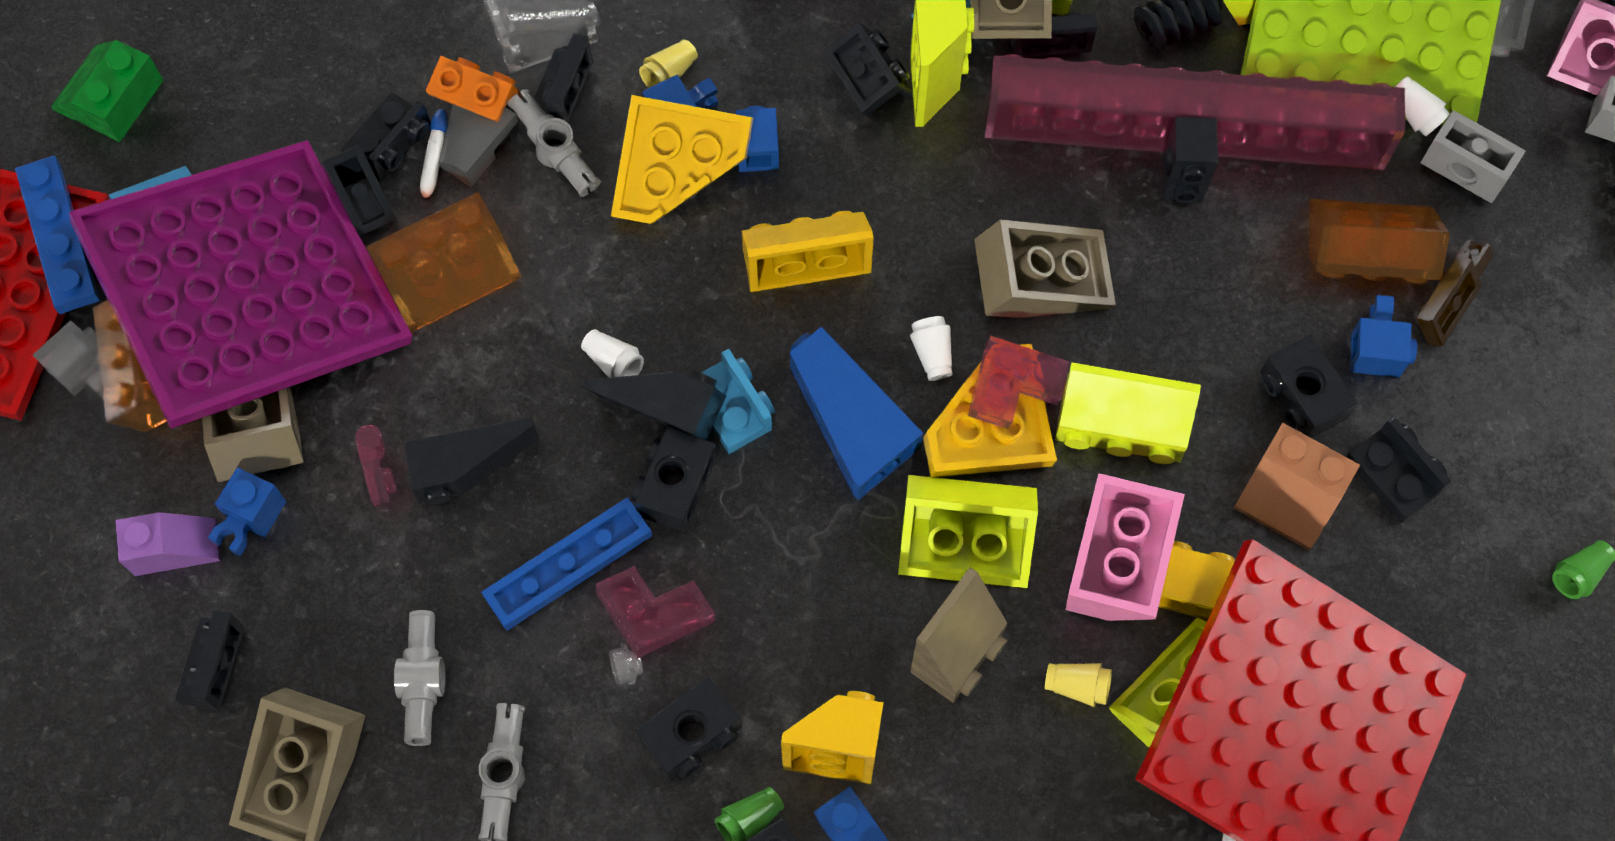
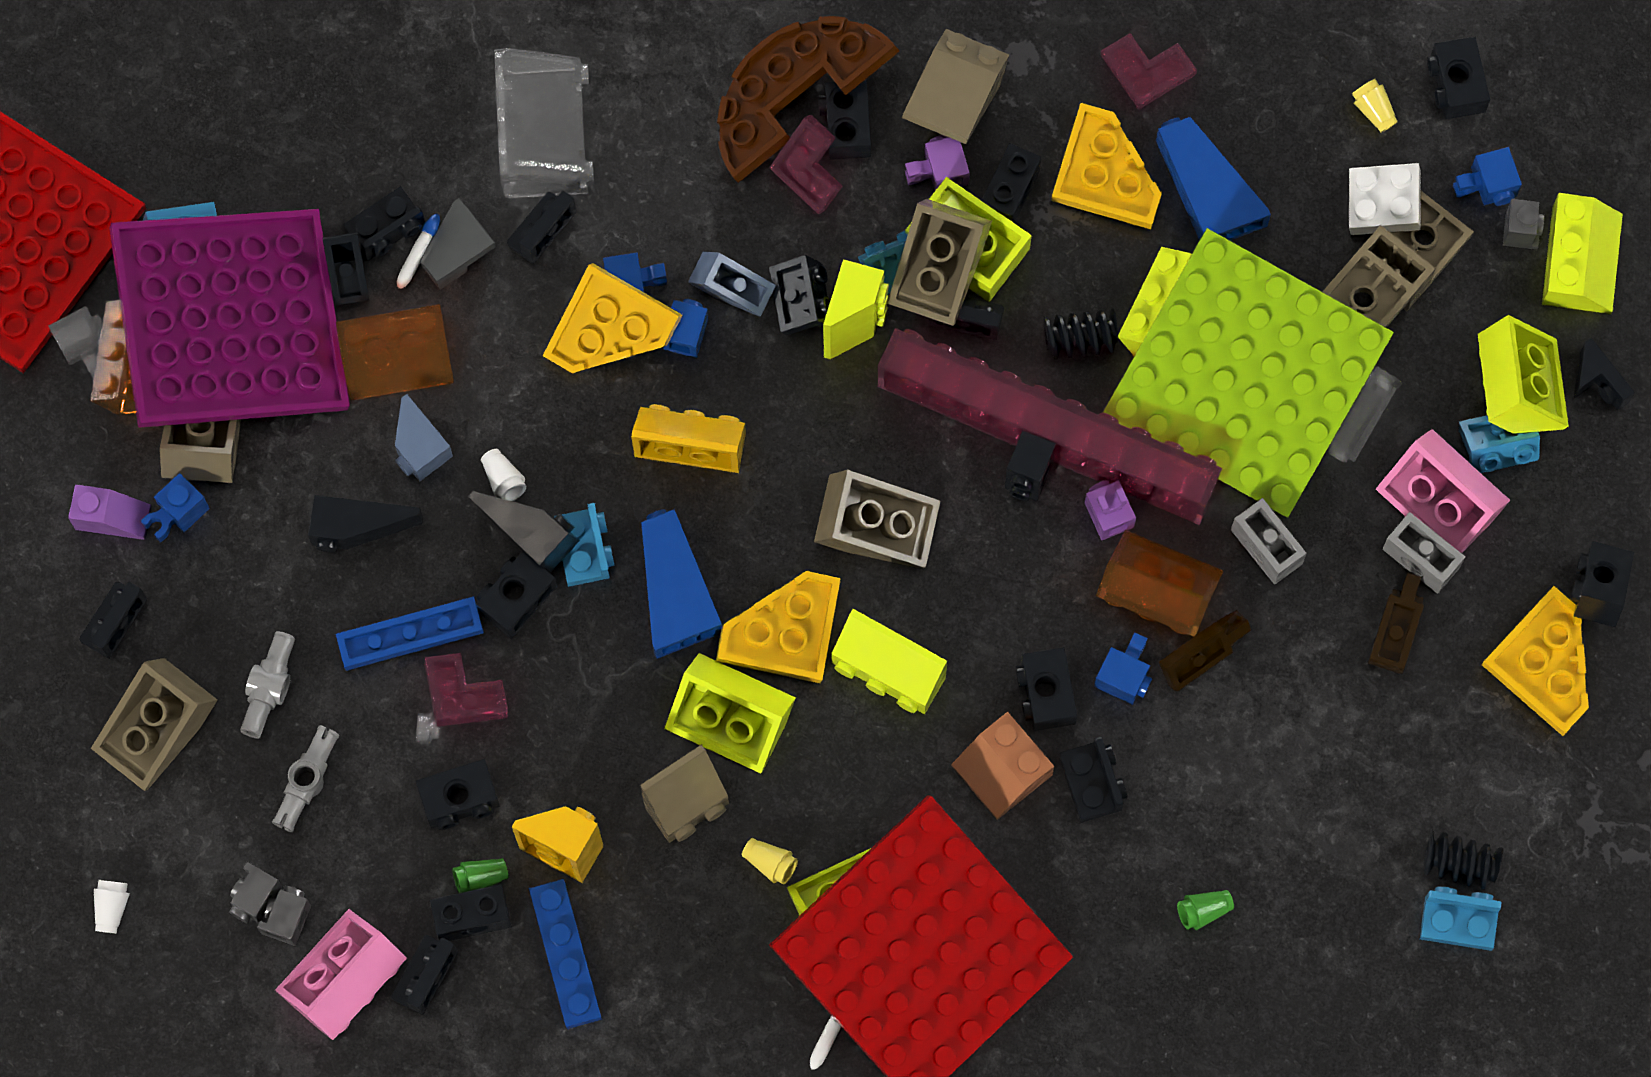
camera: 20 degrees right, 5 degrees up
blue plate [15,155,100,314] -> none
green slope [51,40,163,142] -> none
clear pink plate [355,425,397,507] -> none
orange bracket [426,55,522,122] -> none
light grey pin [508,89,601,197] -> none
light yellow cone [639,39,698,88] -> none
white cone [910,316,953,381] -> none
clear pink plate [968,336,1070,429] -> none
bright pink slope [1065,473,1185,621] -> none
yellow brick [1159,541,1235,620] -> none
white cone [1389,75,1450,136] -> none
none -> sand blue slope [395,394,453,482]
none -> sand blue slope [688,251,776,316]
none -> medium lavender brick [1085,480,1136,541]

